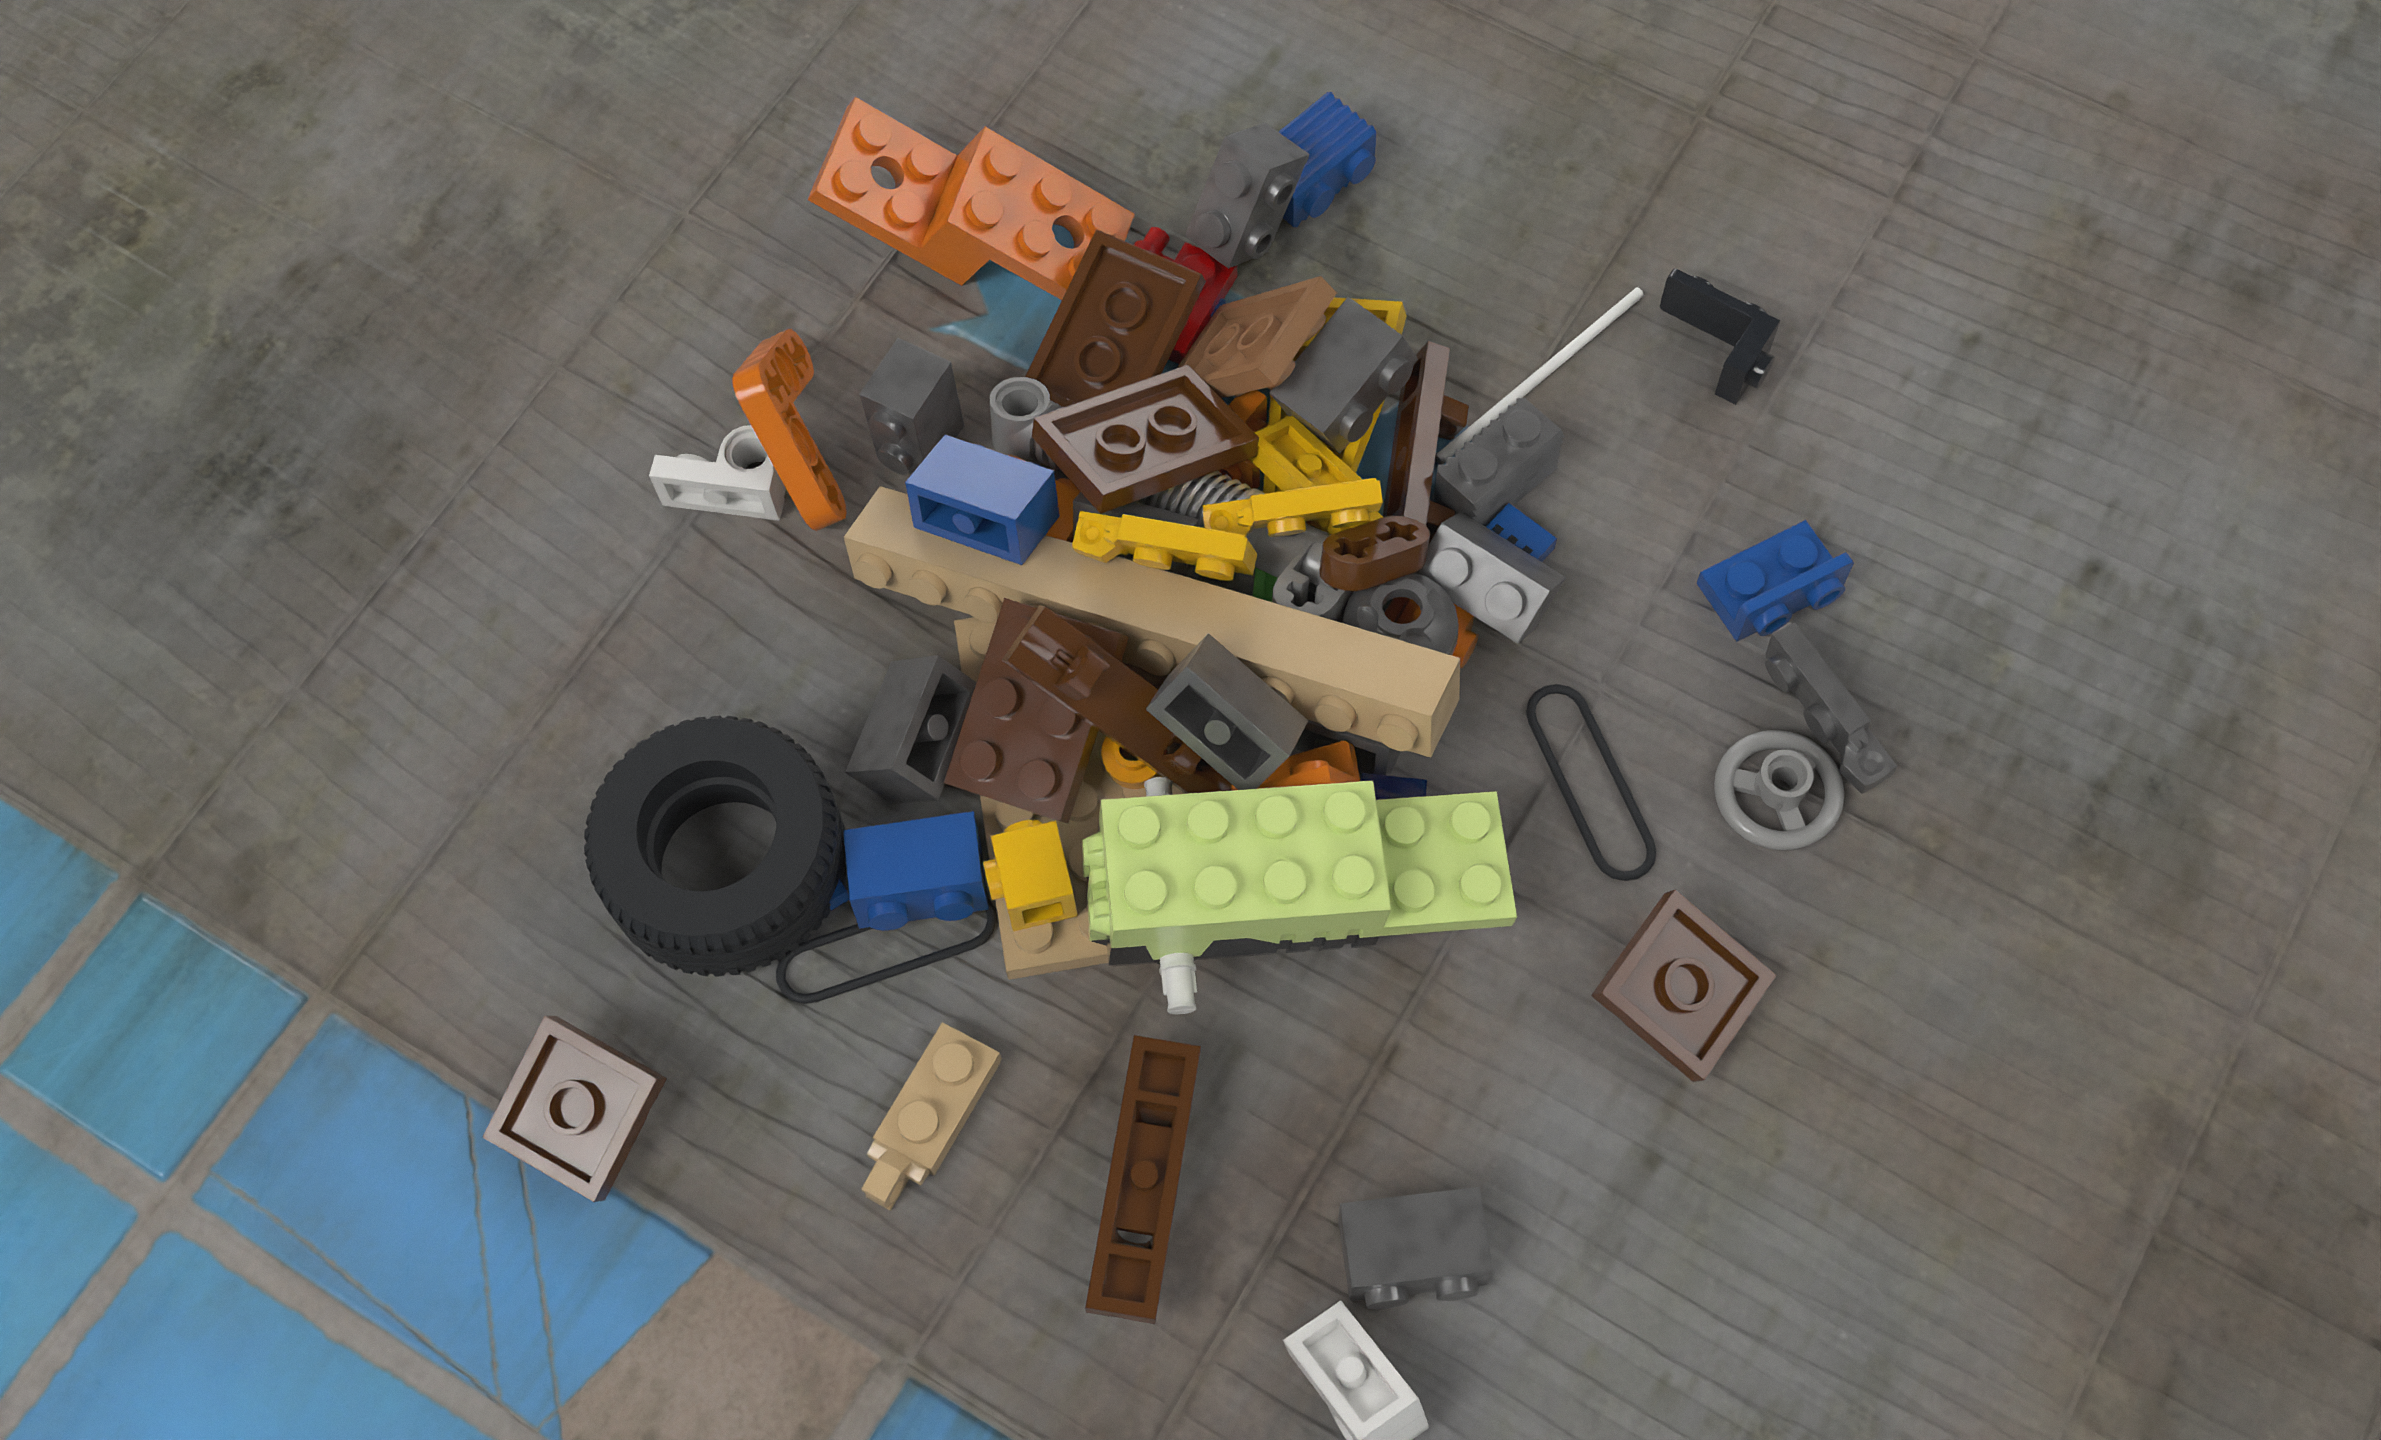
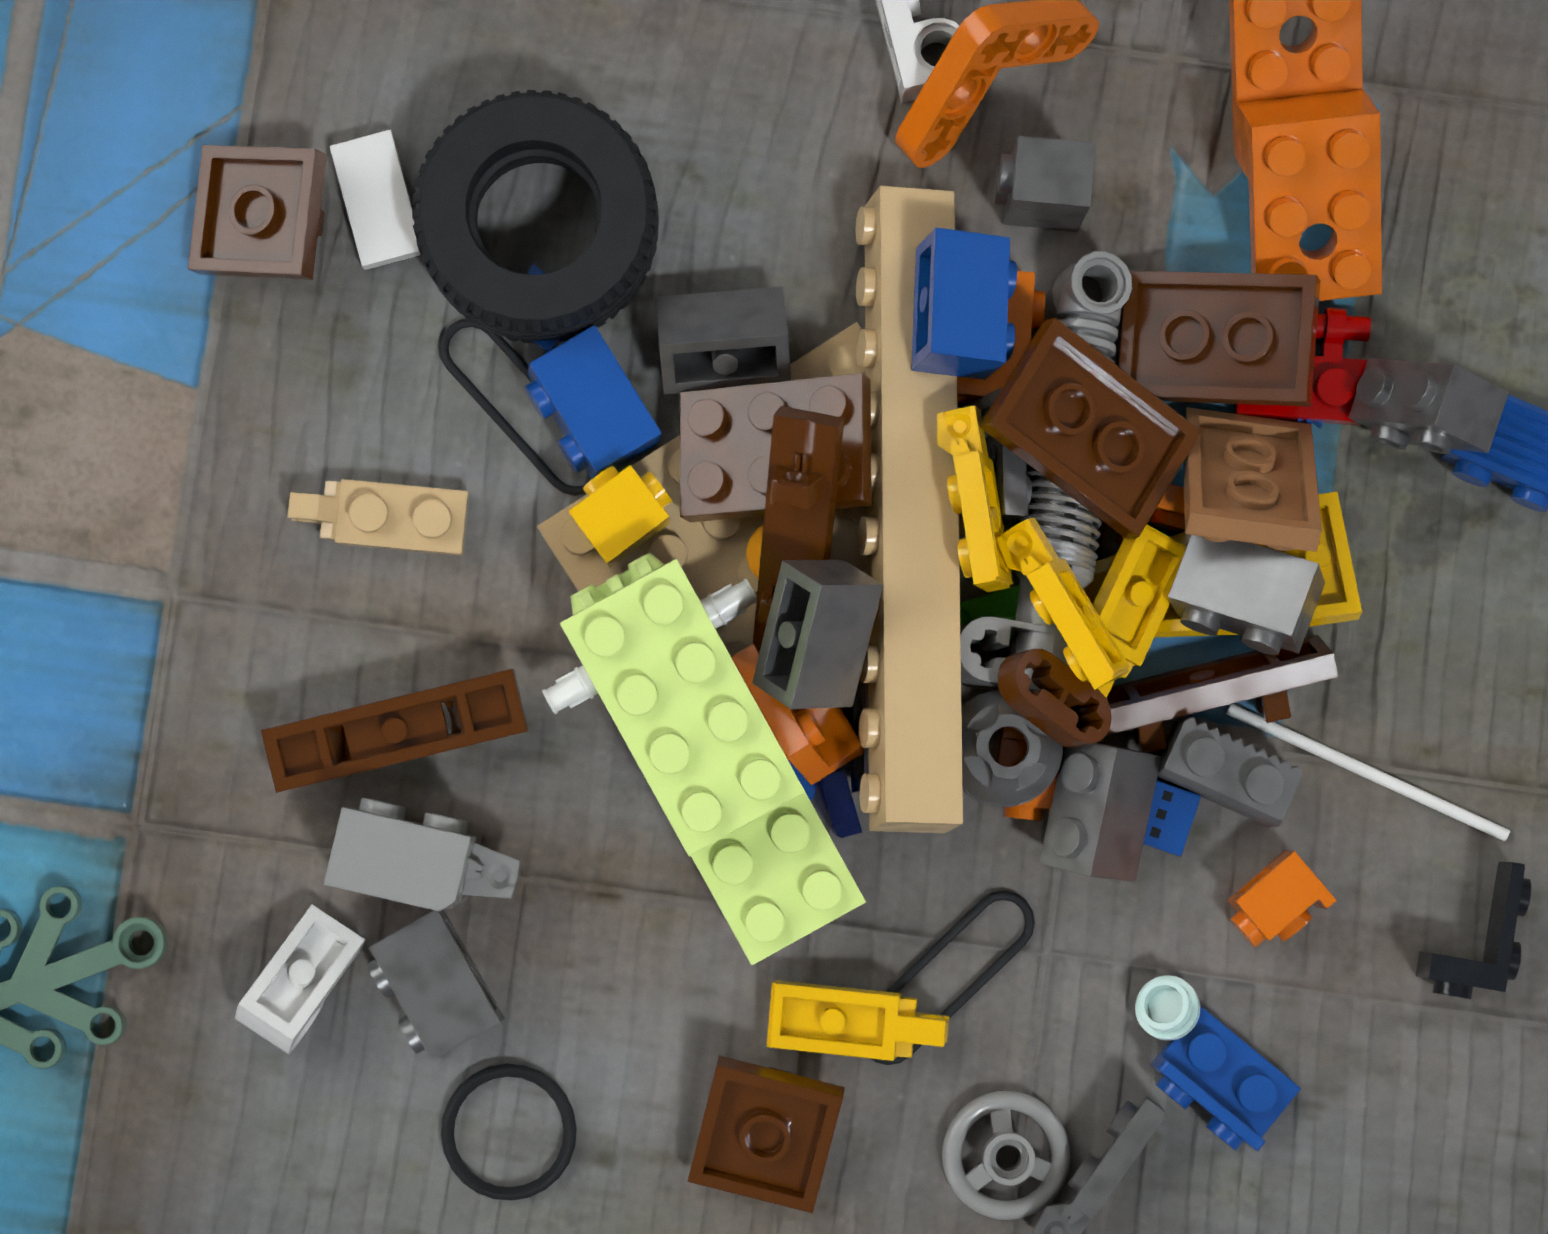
camera: 60 degrees right, 20 degrees up
none -> light grey hinge [323,798,521,911]
none -> white tile [329,130,421,270]
none -> black tyre [441,1064,577,1201]
none -> yellow hinge [766,980,949,1061]
none -> light aqua plate [1135,975,1200,1041]
none -> orange brick [1227,851,1337,948]

